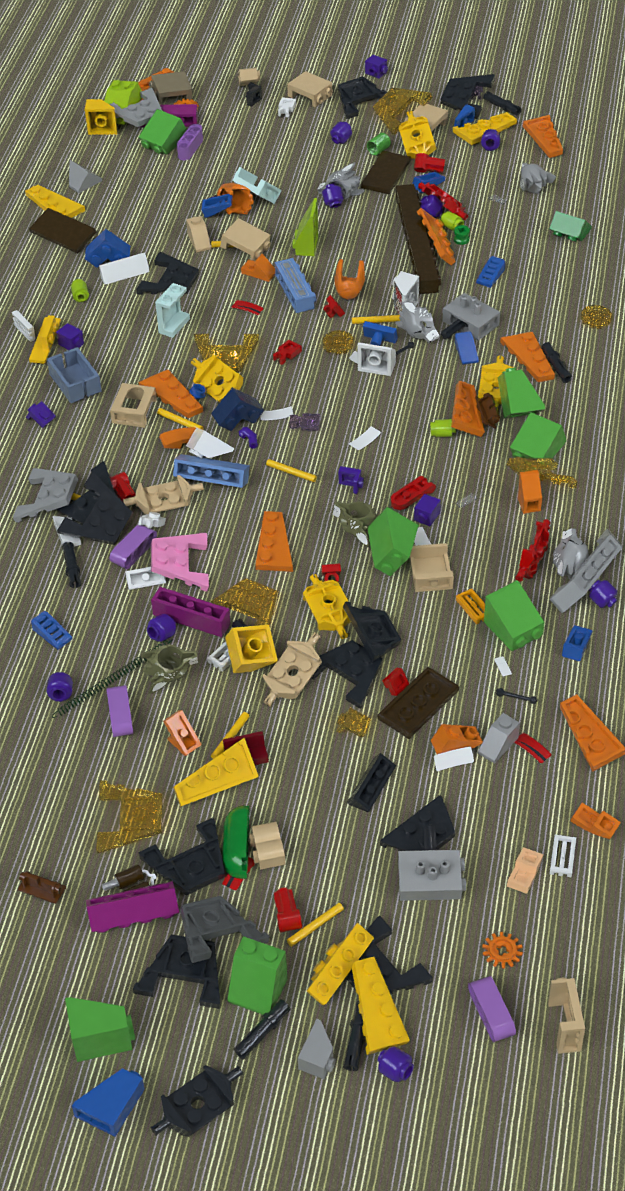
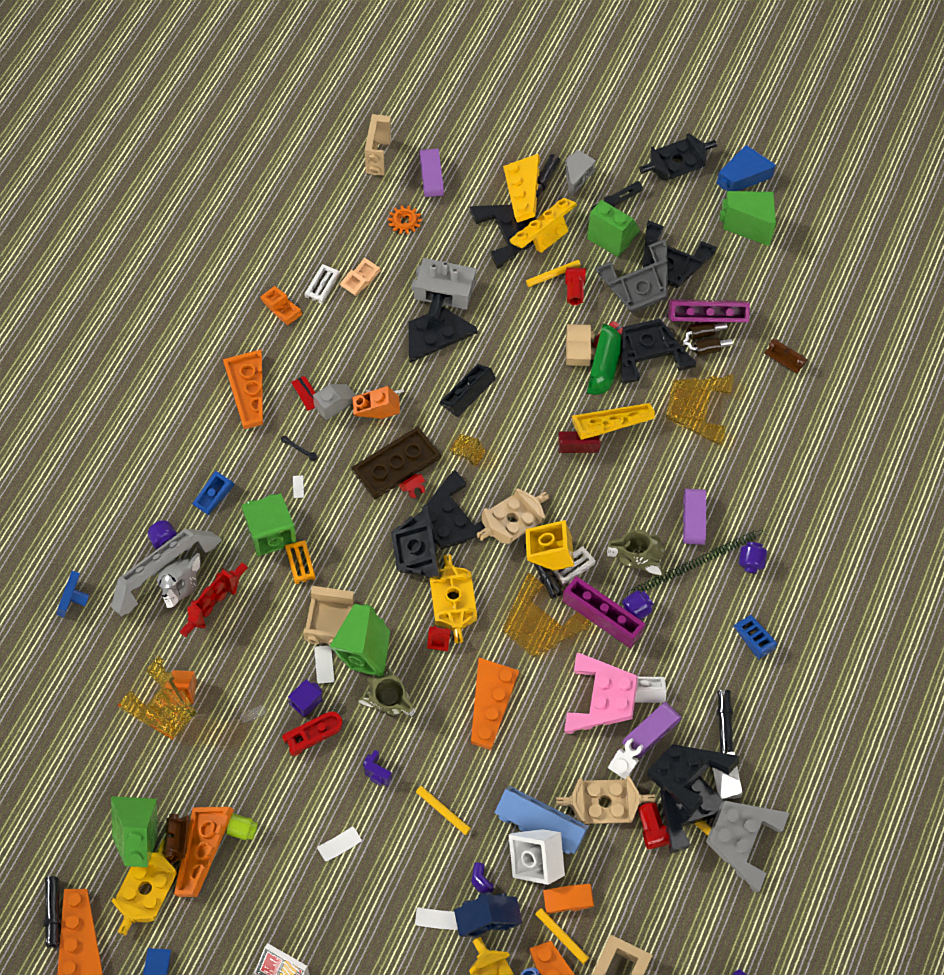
camera: 170 degrees left, 15 degrees up
orange slope [163,710,202,756] -> none
yellow bar [211,712,250,759] -> none
clear purple plate [289,413,320,431] -> none
dark purple head [377,1046,414,1082] -> none
bright green slope [510,412,567,469] -> none

